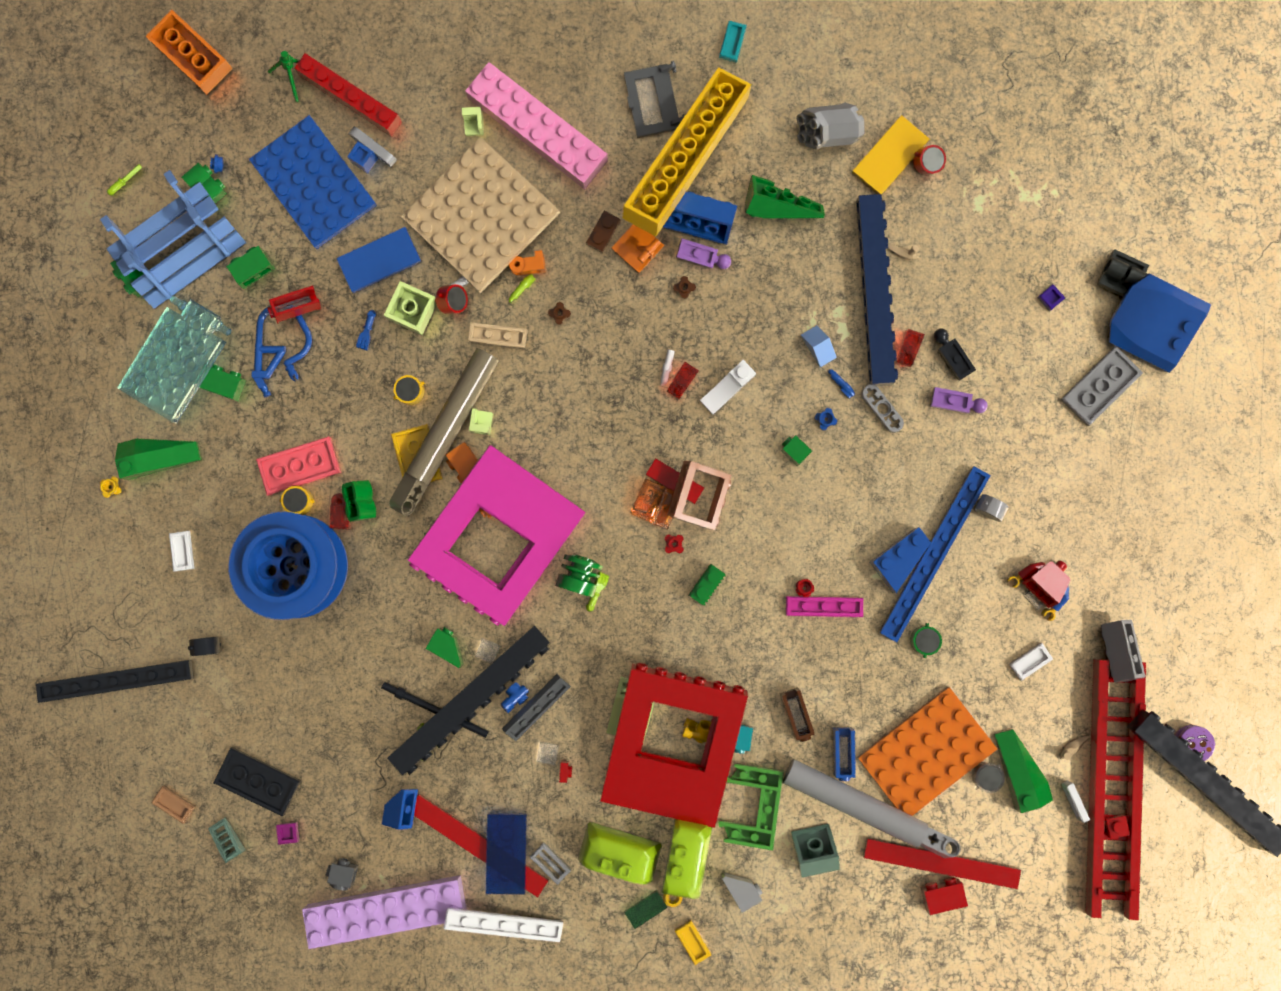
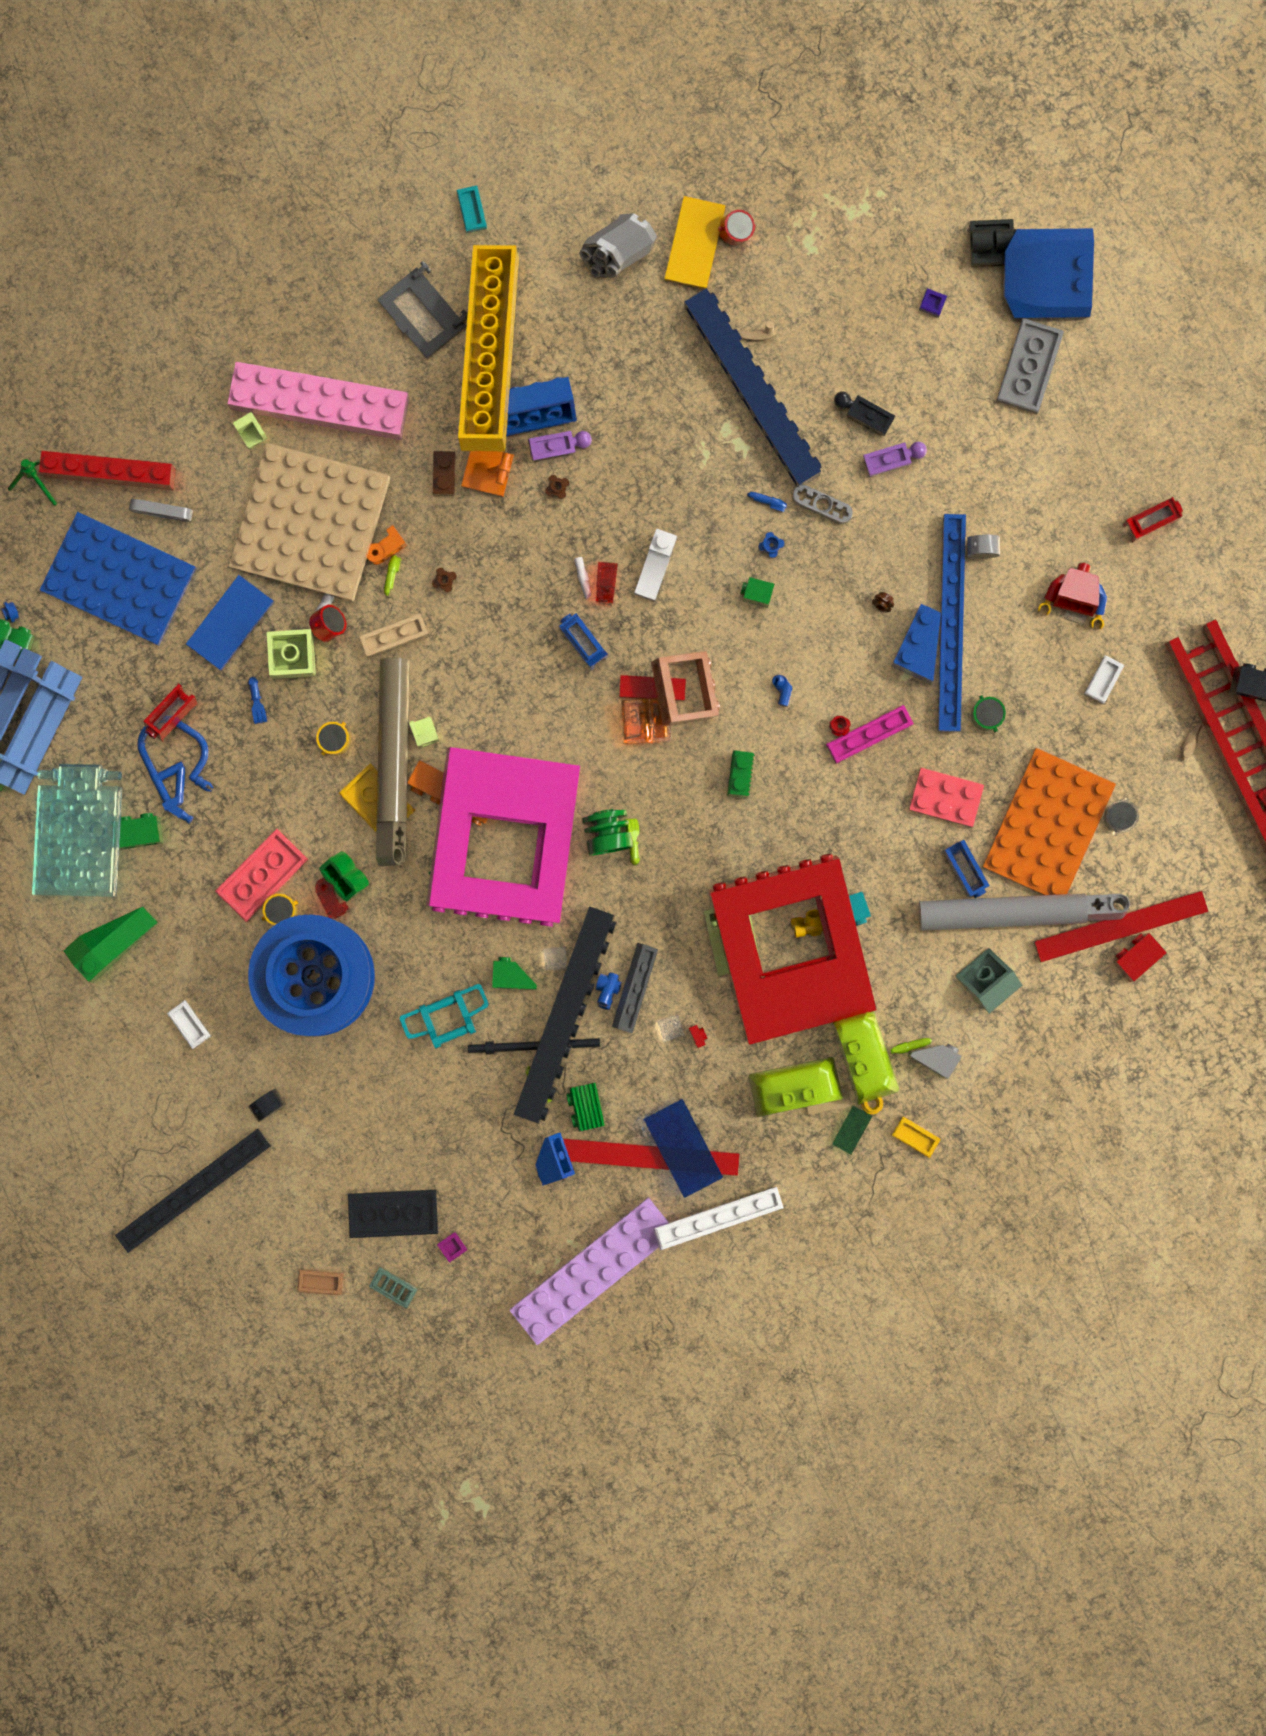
camera: 35 degrees left, 0 degrees up
yellow plate [100,476,122,498] -> none
green brick [226,246,276,289] -> none
dark grey brick [326,858,359,891] -> none
blue panel [347,142,378,174] -> none
light grey tile [530,842,571,885] -> none
red plate [665,535,684,554] -> none
bright green wedge [718,764,784,851] -> none
green wedge [745,175,825,218] -> none
reddish brown window [779,687,815,742] -> none
light blue slope [800,326,837,367] -> none
clear red leg [896,329,925,368] -> none
green wedge [994,729,1053,813] -> none
white tile [1061,781,1090,822] -> none
light grey brick [1101,620,1145,682] -> none
none -> teal bar [399,984,489,1049]
none -> blue window [559,613,608,670]
none -> green brick [566,1082,605,1132]
none -> blue arm [772,675,793,707]
none -> reddish brown plate [872,592,894,612]
none -> lime piece [891,1038,932,1054]
none -> coral plate [909,768,984,827]
none -> red window [1123,497,1183,543]

